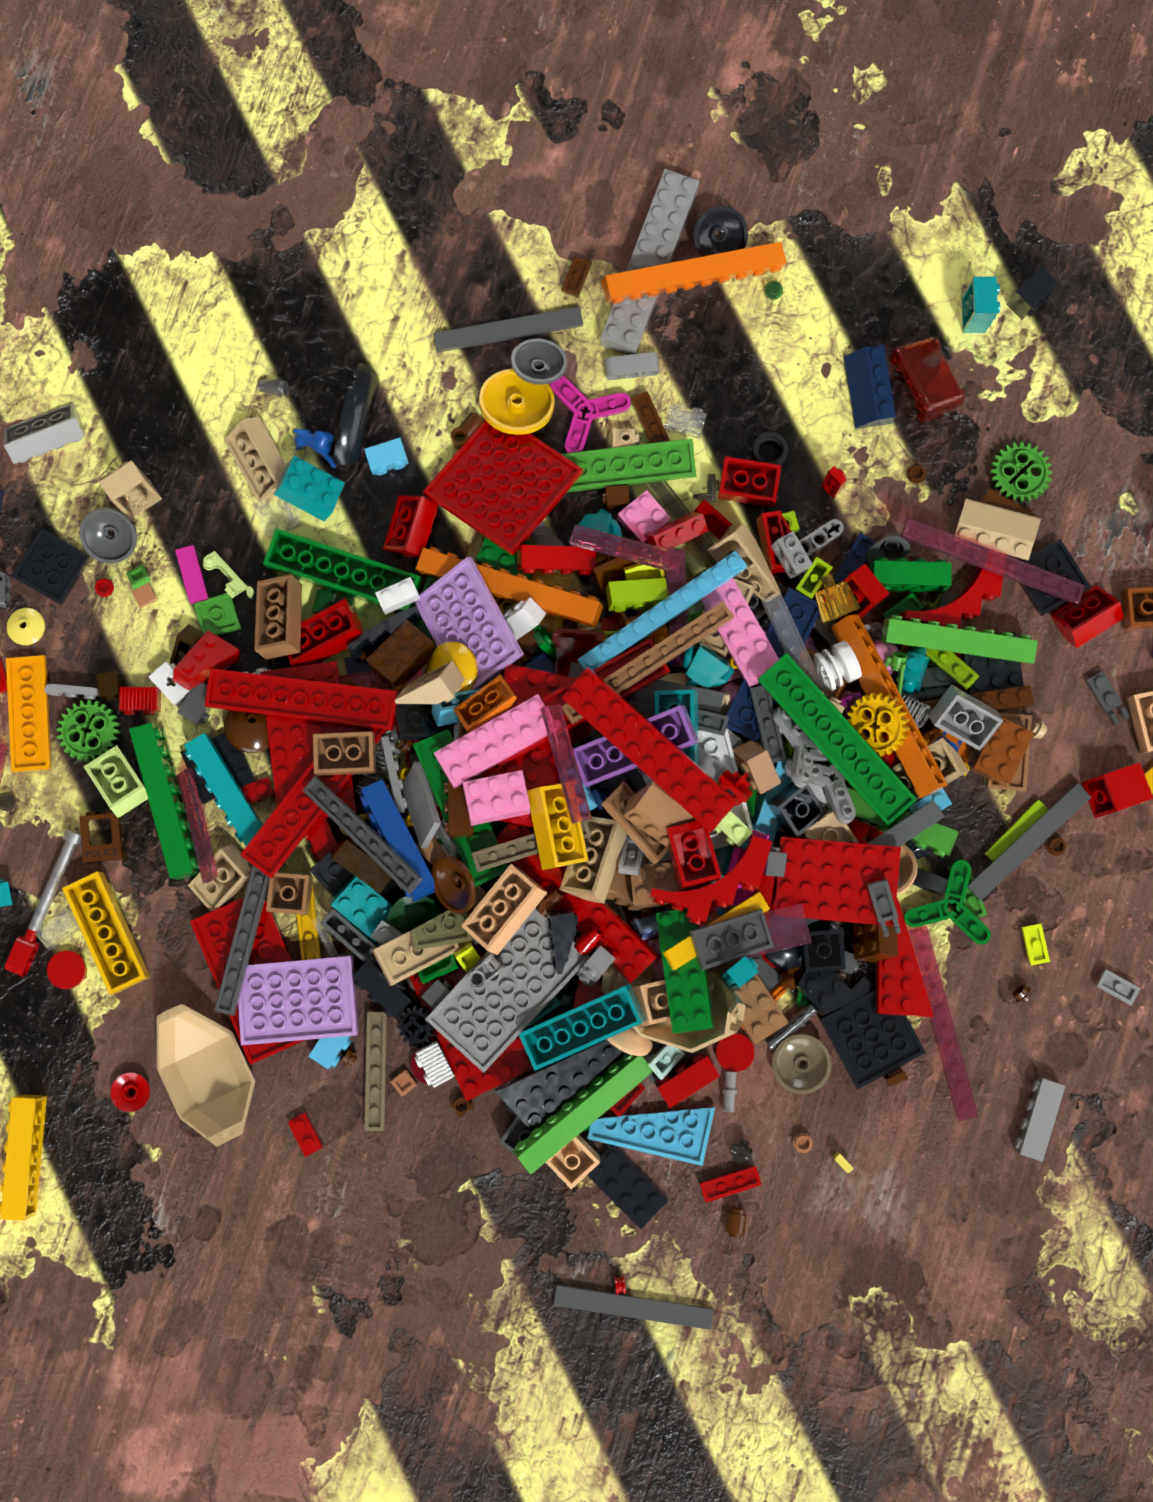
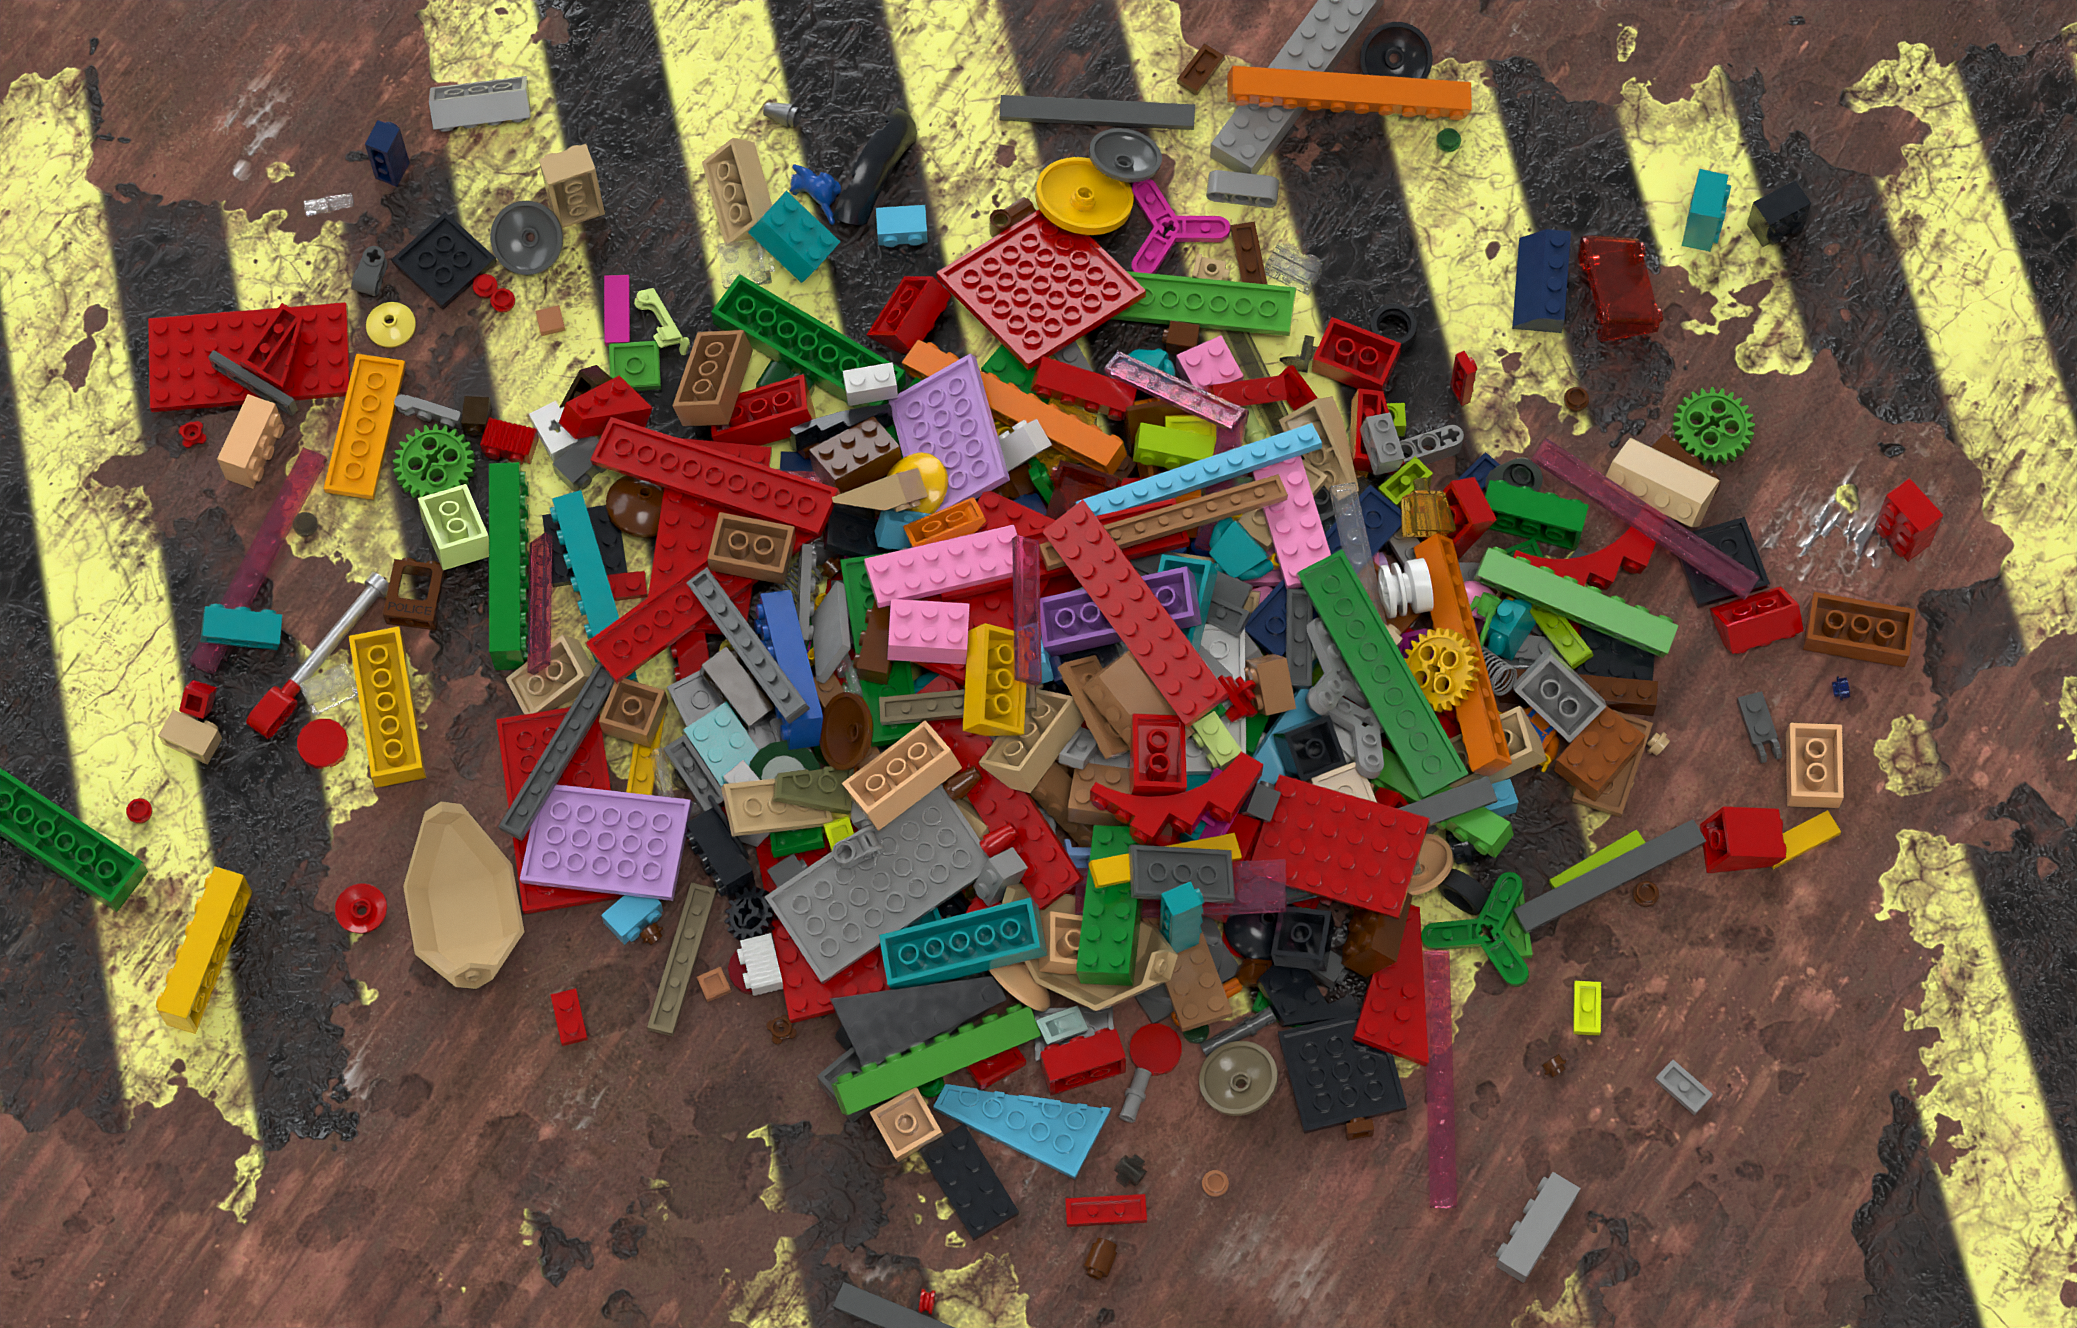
camera: 15 degrees right, 15 degrees down
bright green tile [126,564,151,590] -> none
black slope [546,908,578,975] -> none
light yellow tile [833,1152,854,1173] -> none
dark grey hinge [867,878,901,937] -> none
none -> red plate [473,274,498,298]

